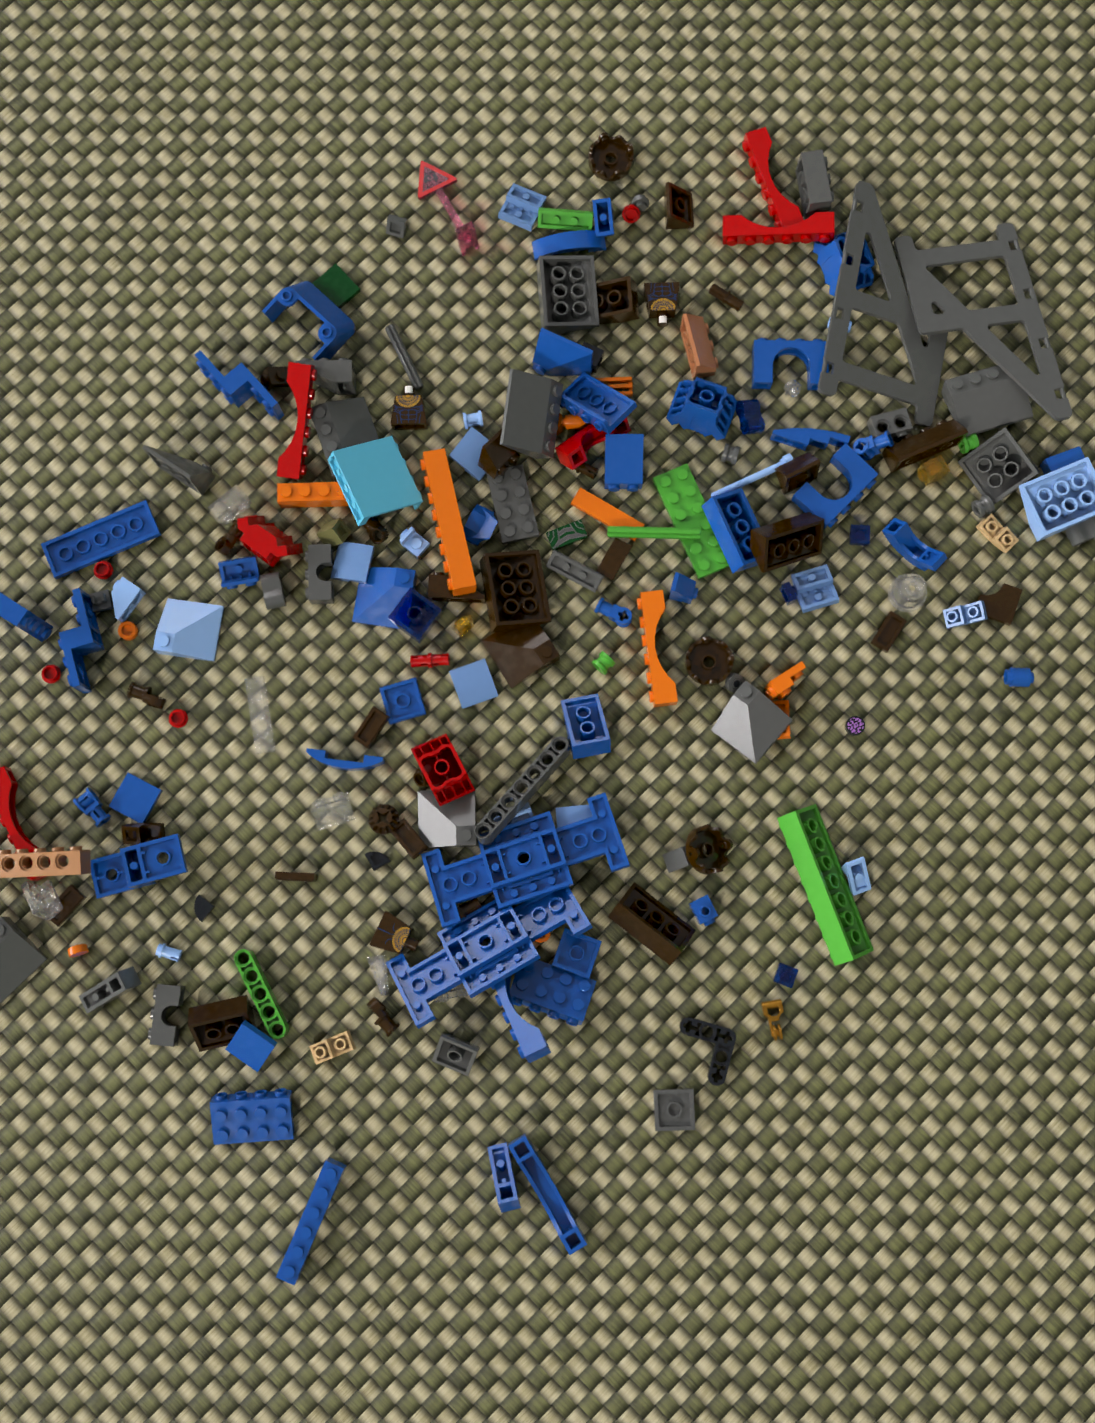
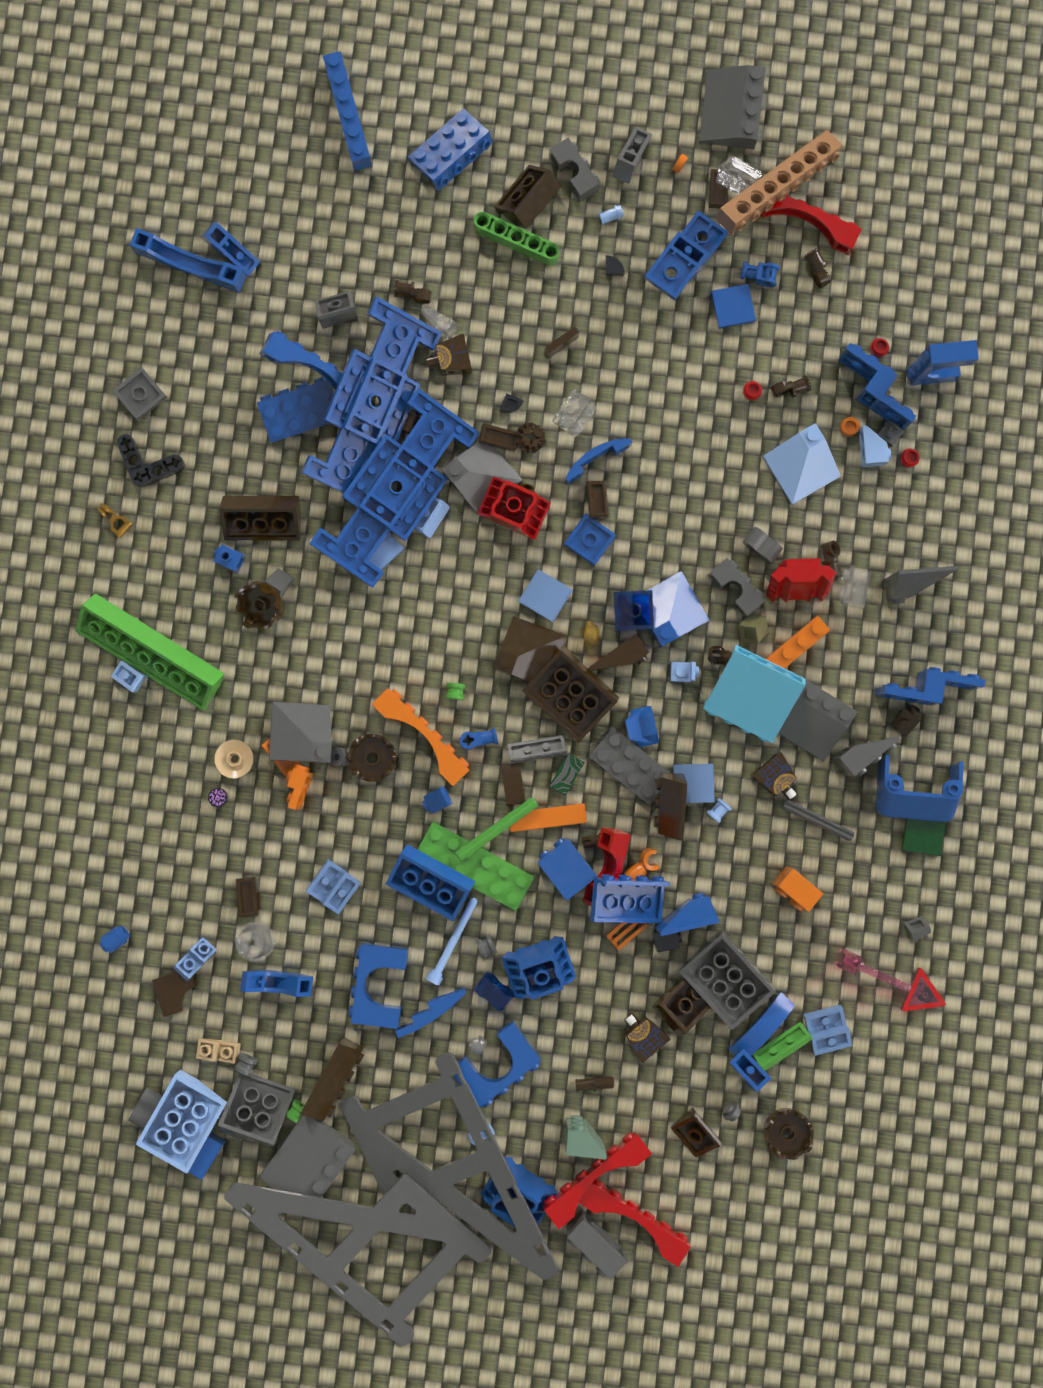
camera: 140 degrees right, 5 degrees up
blue plate [41,500,161,579] -> none
dark brown slope [121,823,165,845] -> none
blue bracket [218,556,260,589] -> none
blue tile [225,1020,277,1072] -> none
clear tile [244,676,276,754] -> none
red arch [277,362,317,480] -> none
tan slope [309,1030,356,1065] -> none
medium blue slope [331,542,375,584] -> none
red pin [410,653,450,668] -> none
orange brick [420,448,477,596] -> none
dark grey beam [474,736,570,845] -> none
dark grey slope [500,369,563,459] -> none
blue plate [552,928,602,979] -> none
blue slope [561,693,611,759] -> none
red plate [622,204,640,223] -> none
nougat slope [680,313,718,380] -> none
dark brown slope [750,512,824,573] -> none
clear blue plate [773,963,798,988] -> none
dark brown slope [775,452,821,495] -> none
clear blue plate [780,582,798,606] -> none
clear blue plate [849,525,870,546] -> none
blue connector [853,430,894,461] -> none
dark grey brick [867,407,913,439] -> none
clear yellow brick [917,455,950,486] -> none
none -> tan dish [215,740,253,778]
none -> sand green slope [564,1115,607,1159]
none -> orange brick [772,866,823,912]
none -> dark brown connector [804,247,831,289]

